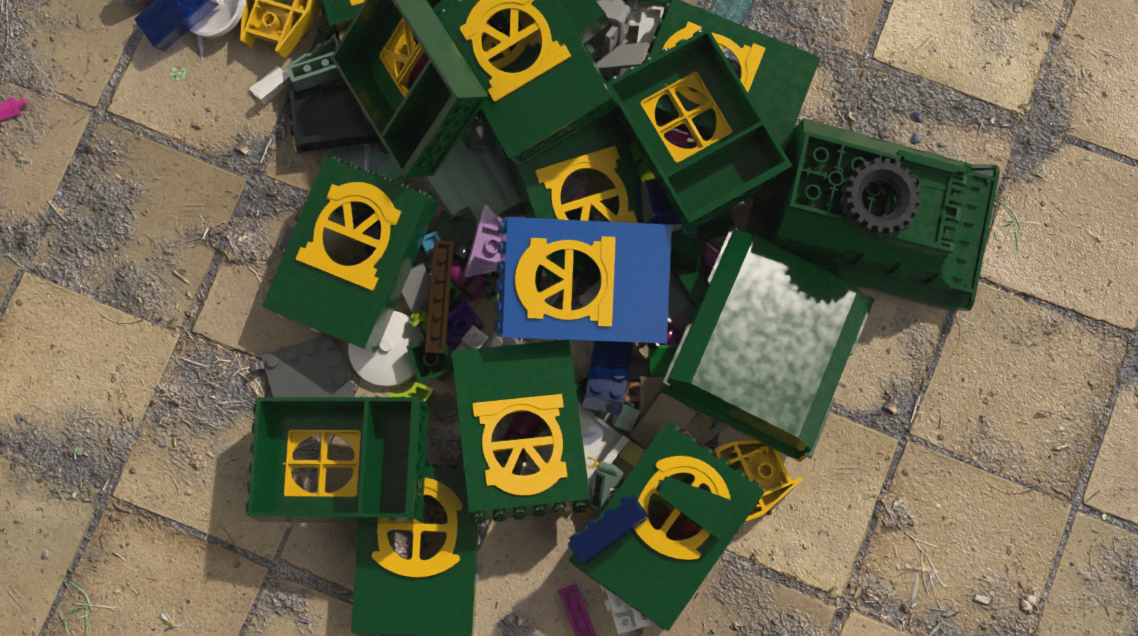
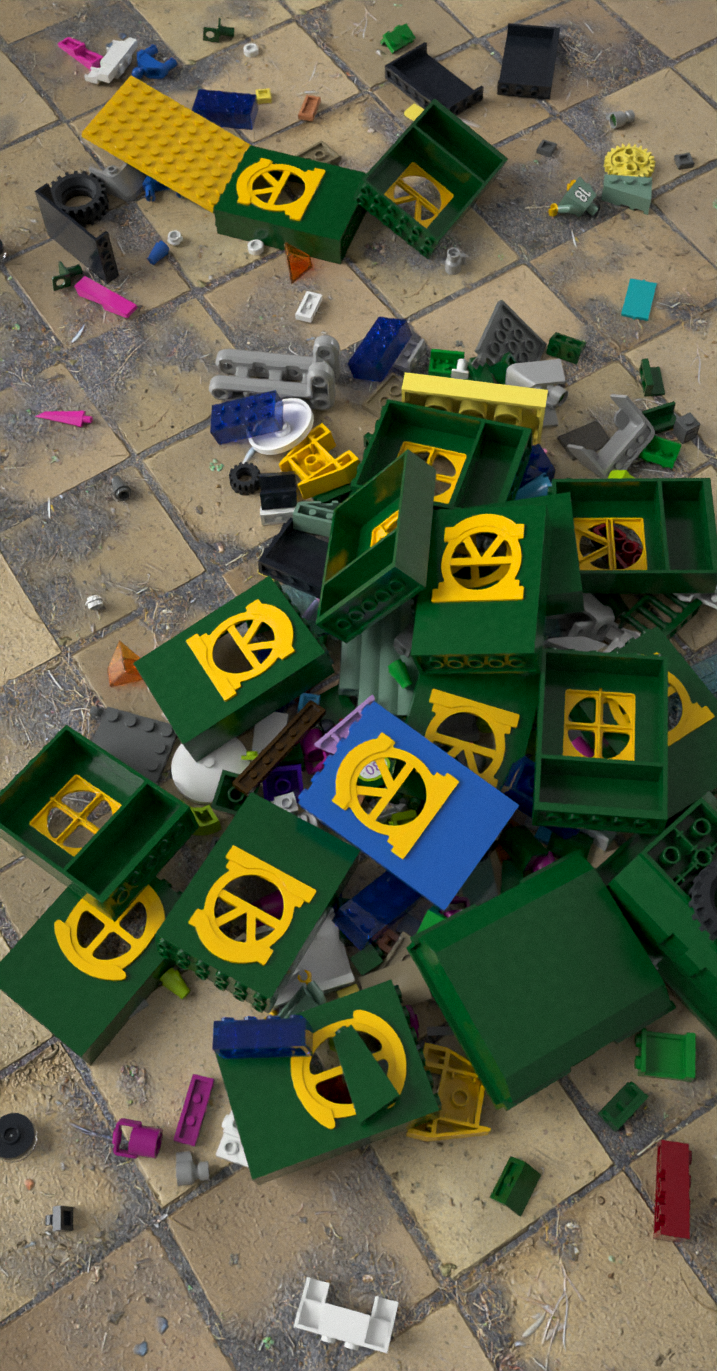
camera: 40 degrees right, 15 degrees down
none -> white plate [85,595,103,611]
none -> clear orange slope [107,640,143,687]
none -> dark grey cone [111,476,131,501]
none -> lime cone [160,968,191,1000]
none -> black tyre [229,462,261,496]
none -> black panel [259,471,297,510]
none -> dark green panel [312,485,352,504]
none -> green cone [387,659,413,689]
none -> lime bracket [388,810,417,826]
none -> dark green panel [489,1156,541,1217]
none -> dark green hinge [598,1081,649,1132]
none -> green panel [634,1028,696,1082]
none -> dark red wedge [653,1140,692,1243]

